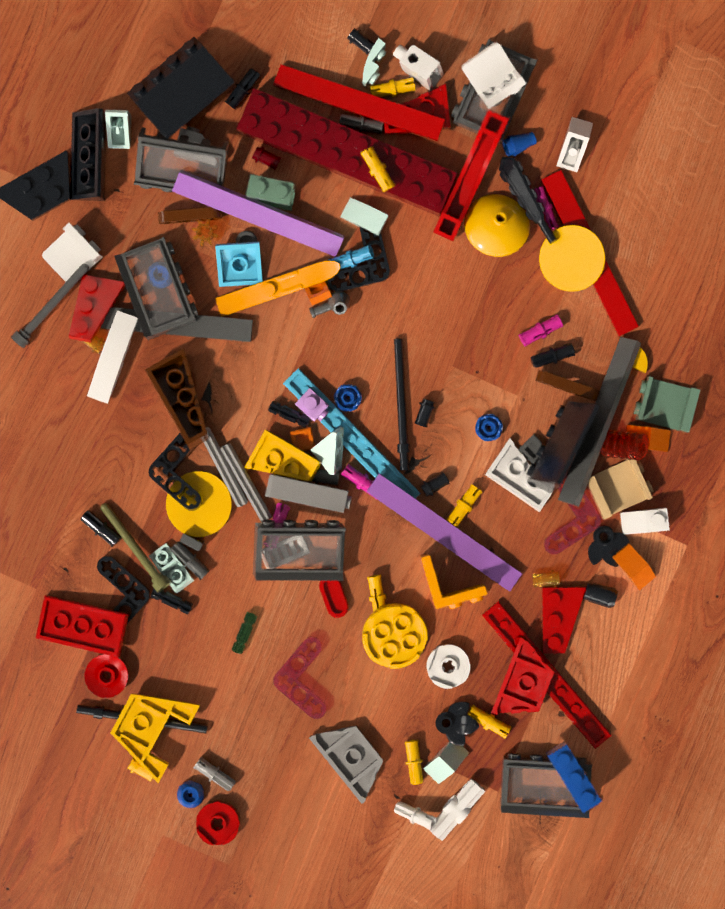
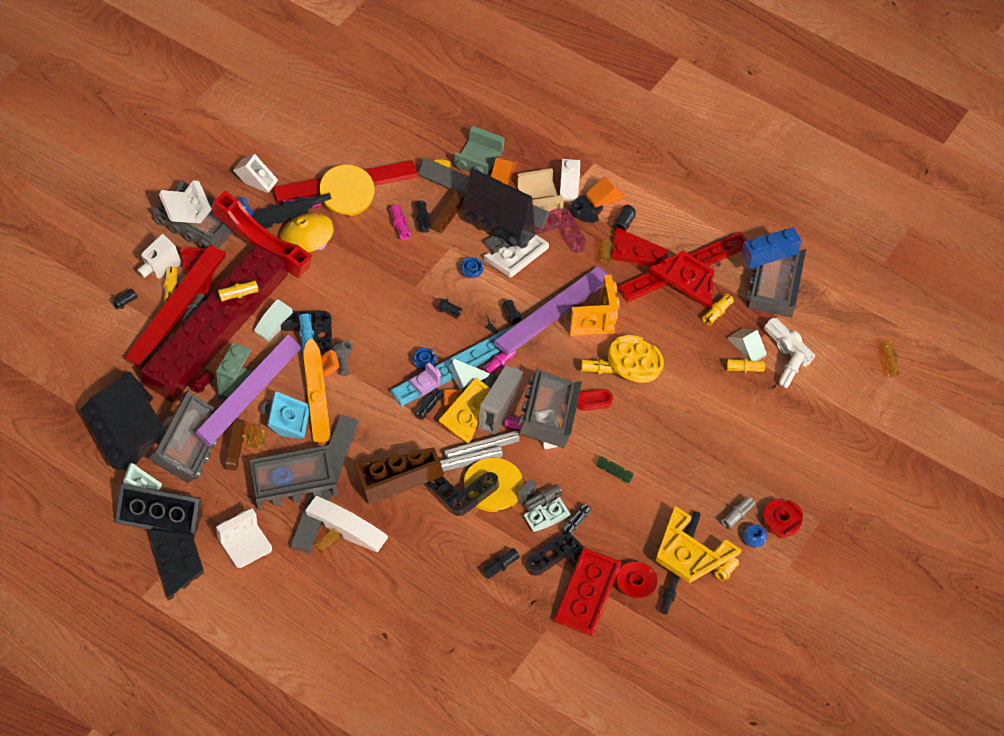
camera: 85 degrees left, 35 degrees down
dark grey piece [11,263,89,348] -> none
red wing [69,275,125,342] -> none
olive piece [101,503,171,593] -> none
clear pink beam [273,637,326,719] -> none
light grey wing [309,725,383,804] -> none
light aqua slope [362,38,386,87] -> none
black bar [394,339,410,470] -> none
white plate [426,644,470,689] -> none
black plate [435,702,479,746] -> none
yellow pin [446,484,482,528] -> none
clear red piece [600,430,649,461] -> none

